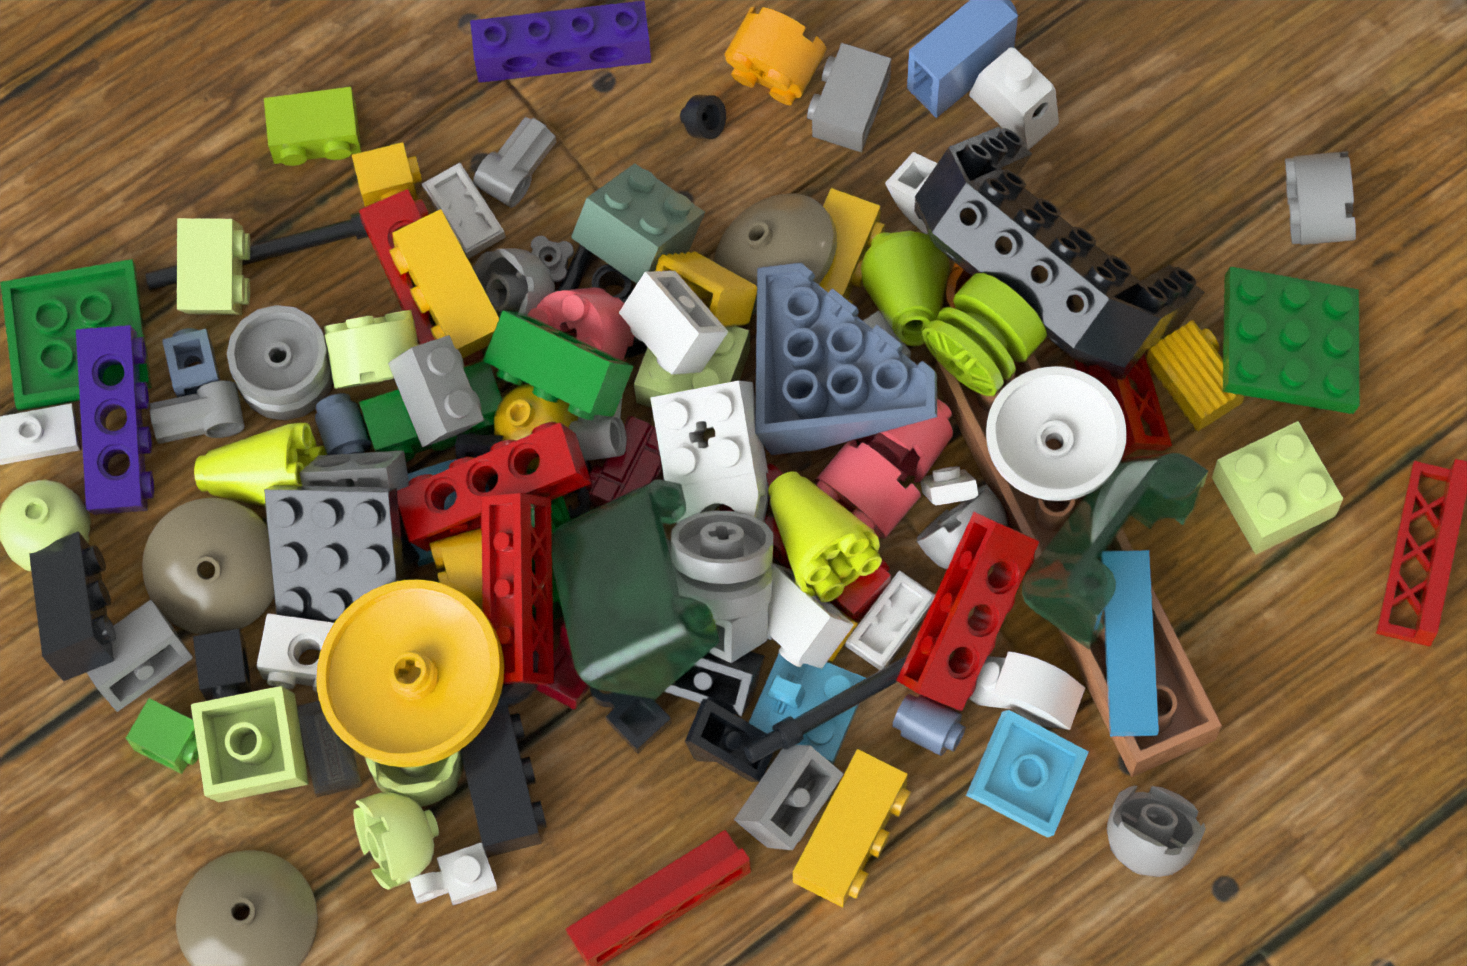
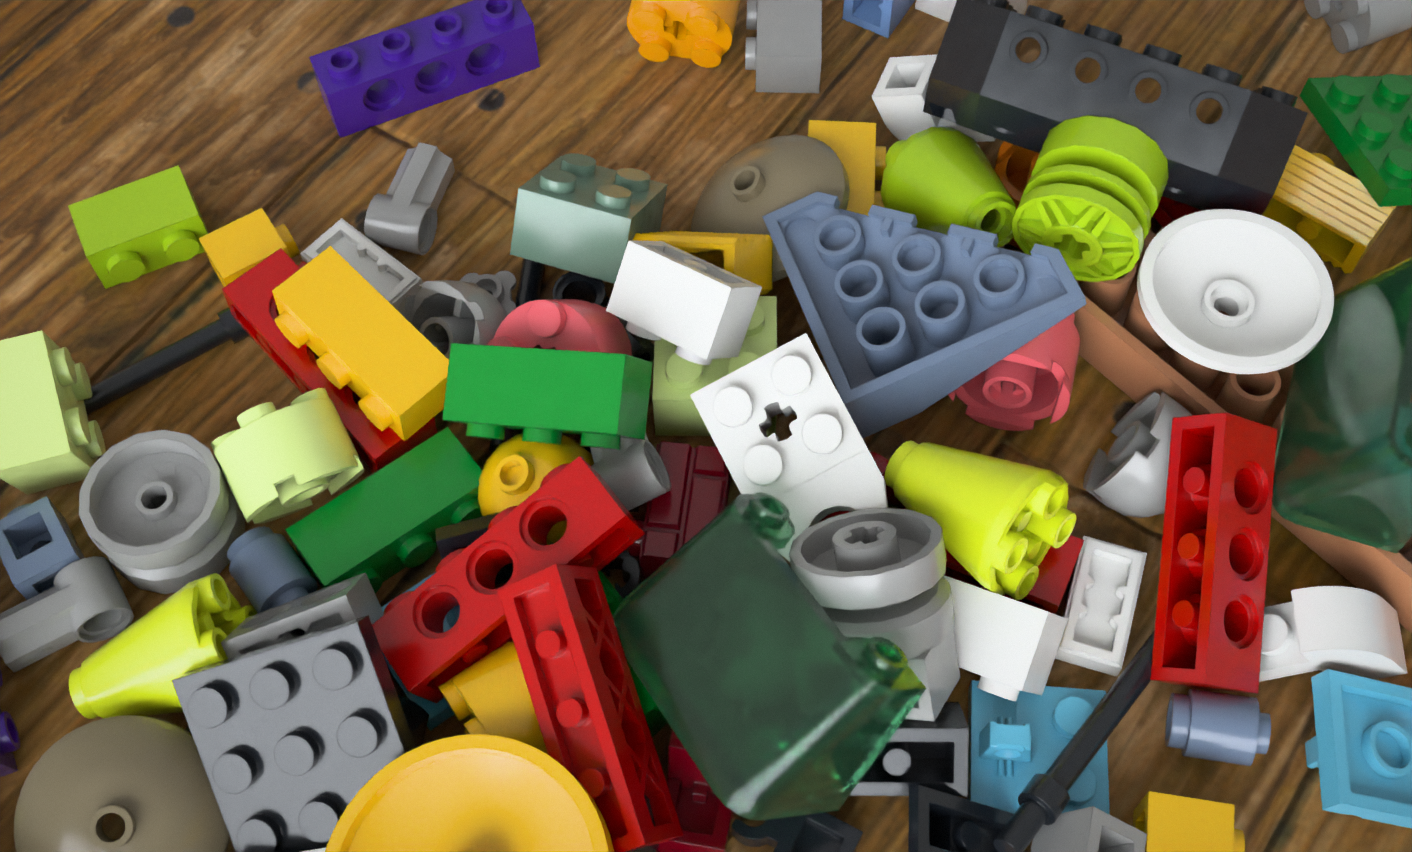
camera: 20 degrees left, 10 degrees down
light grey brick [388,335,484,447] -> none
black tile [680,94,726,139] -> none
coral brick [815,440,921,539] -> none
white plate [921,467,978,506] -> none

